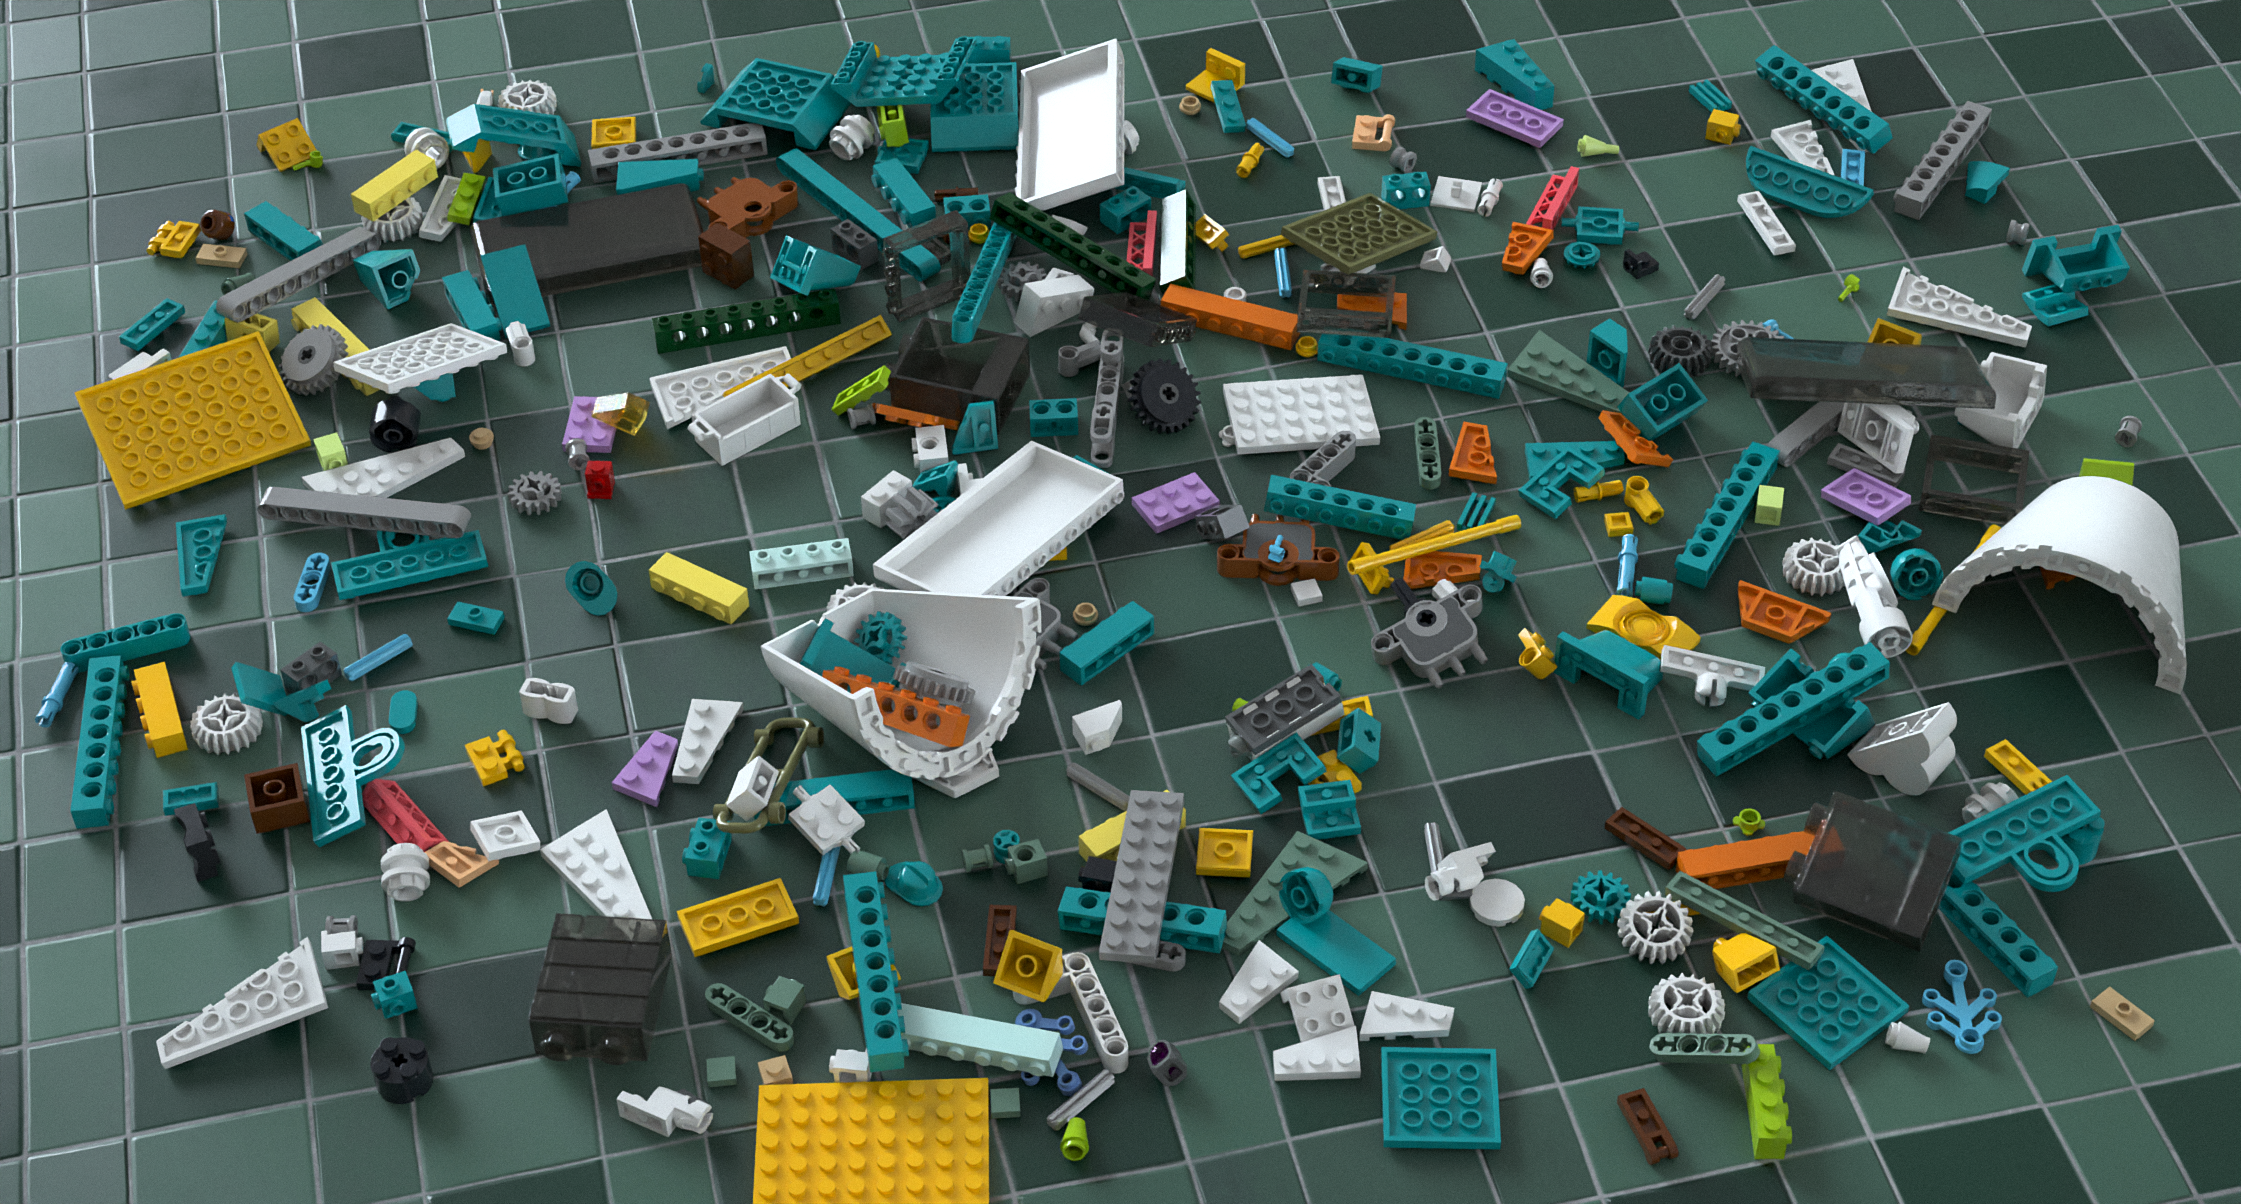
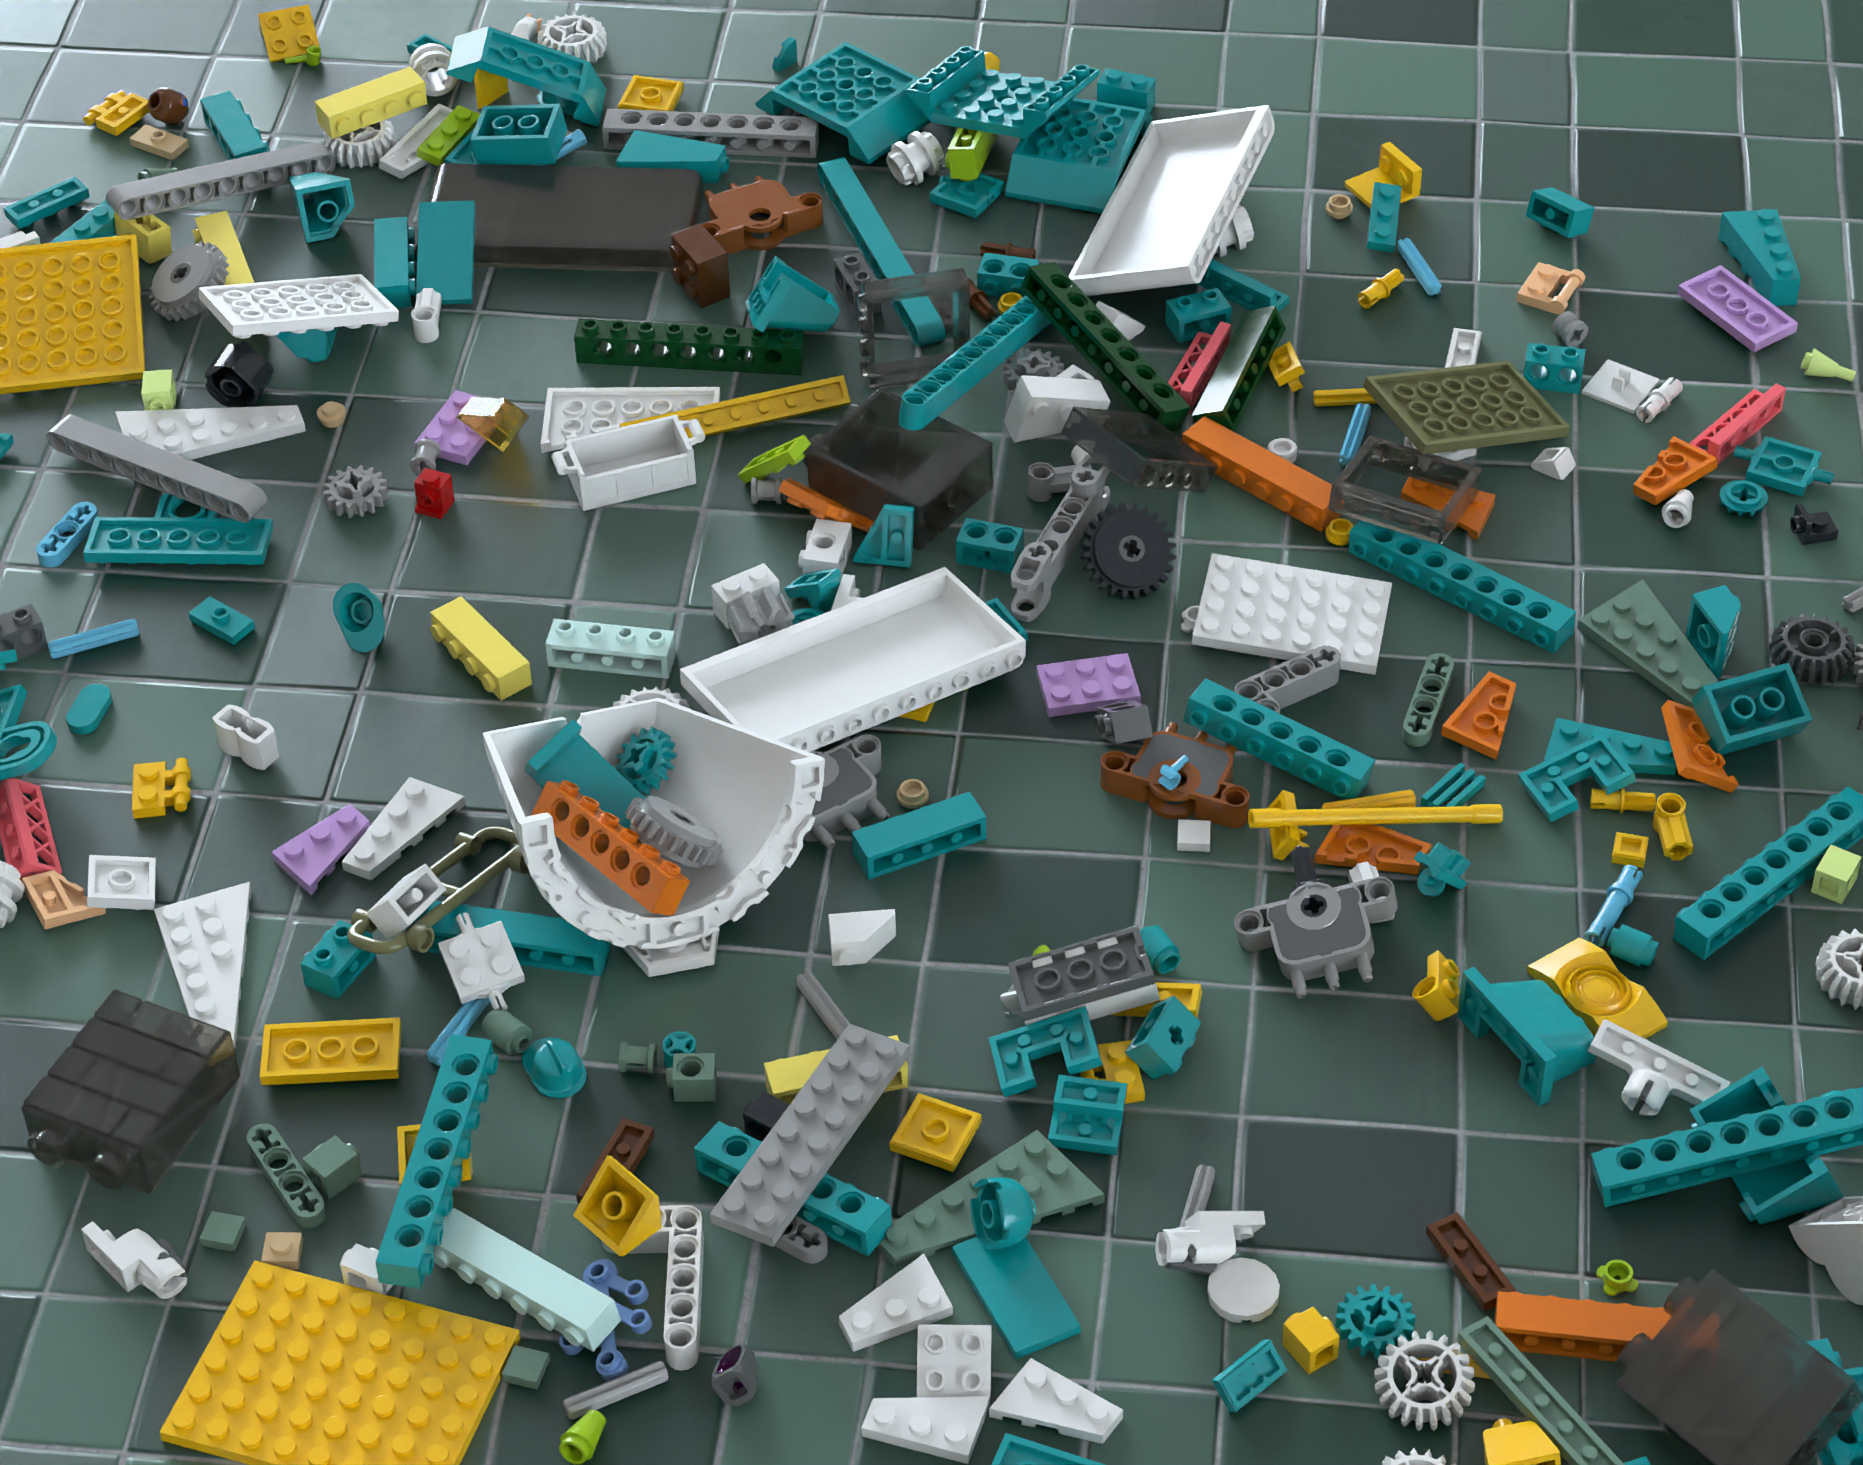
camera: 20 degrees right, 0 degrees up
teal brick [871,157,936,232] -> none
orange wing [1737,580,1831,644] -> none

